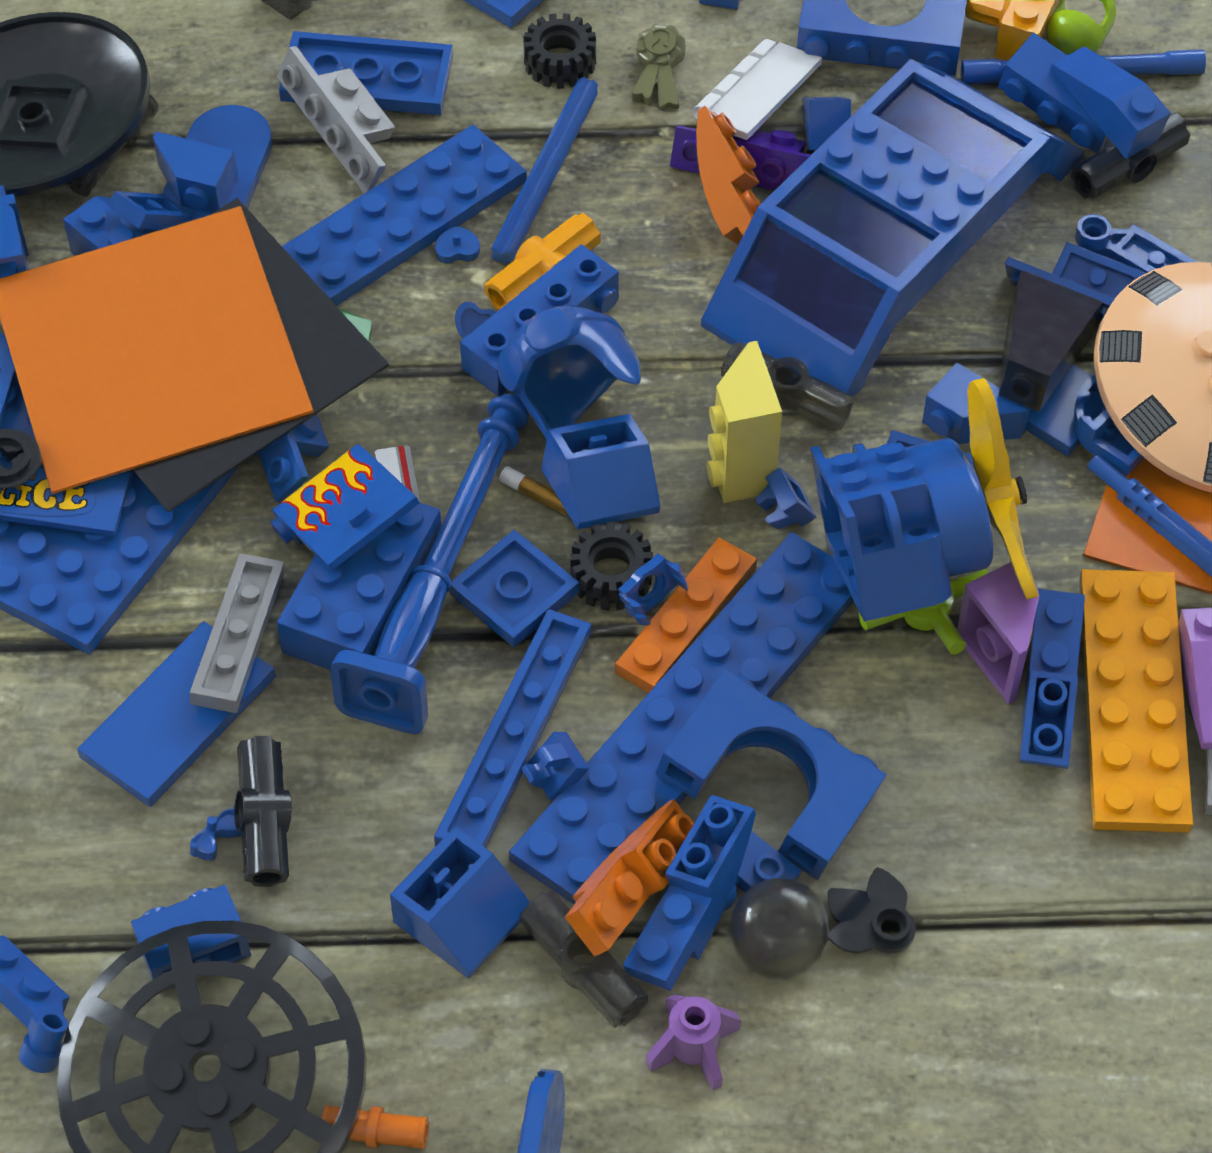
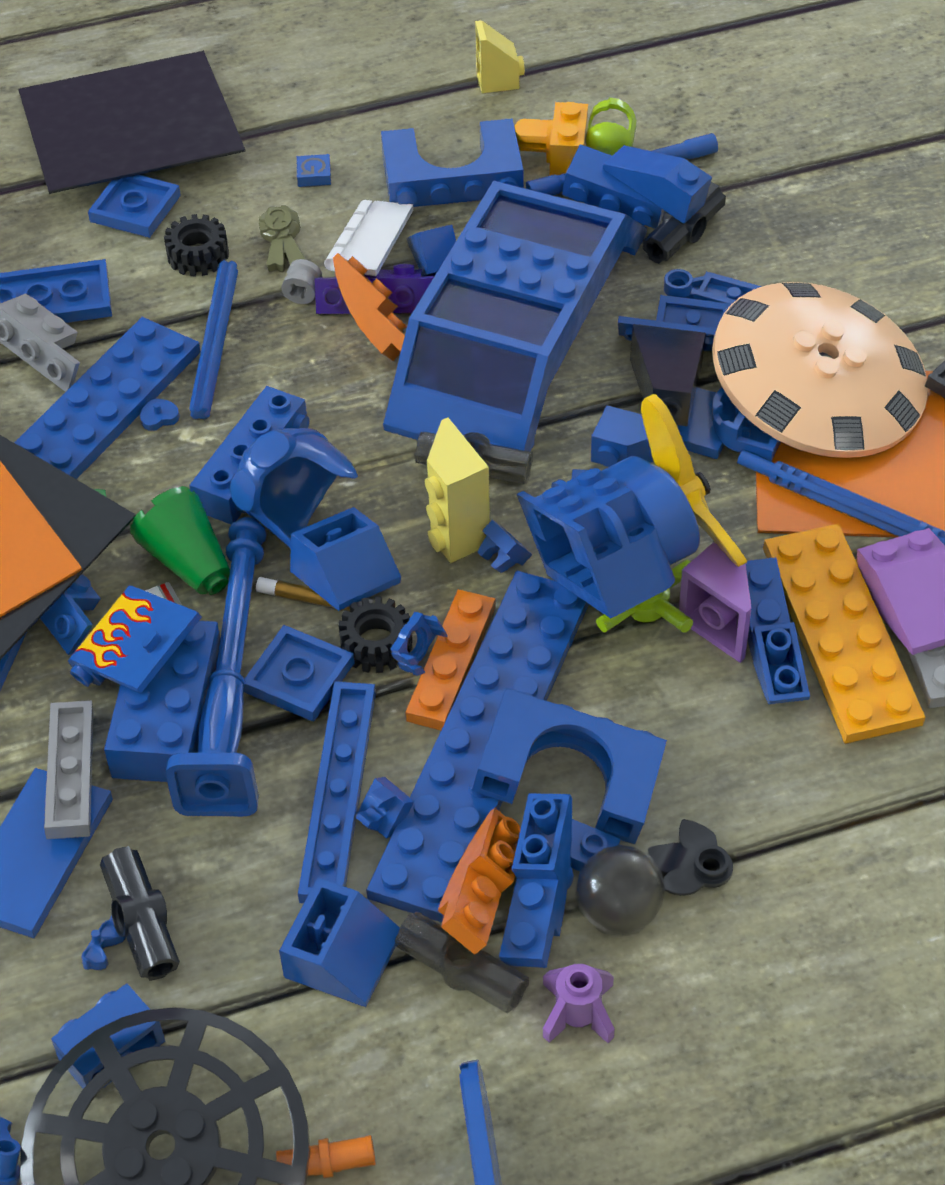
camera: 15 degrees left, 5 degrees down
blue piece [455,301,496,339] -> none
light orange piece [484,213,601,311] -> none
none -> green cone [130,486,230,595]
none -> light grey wheel [281,259,322,304]

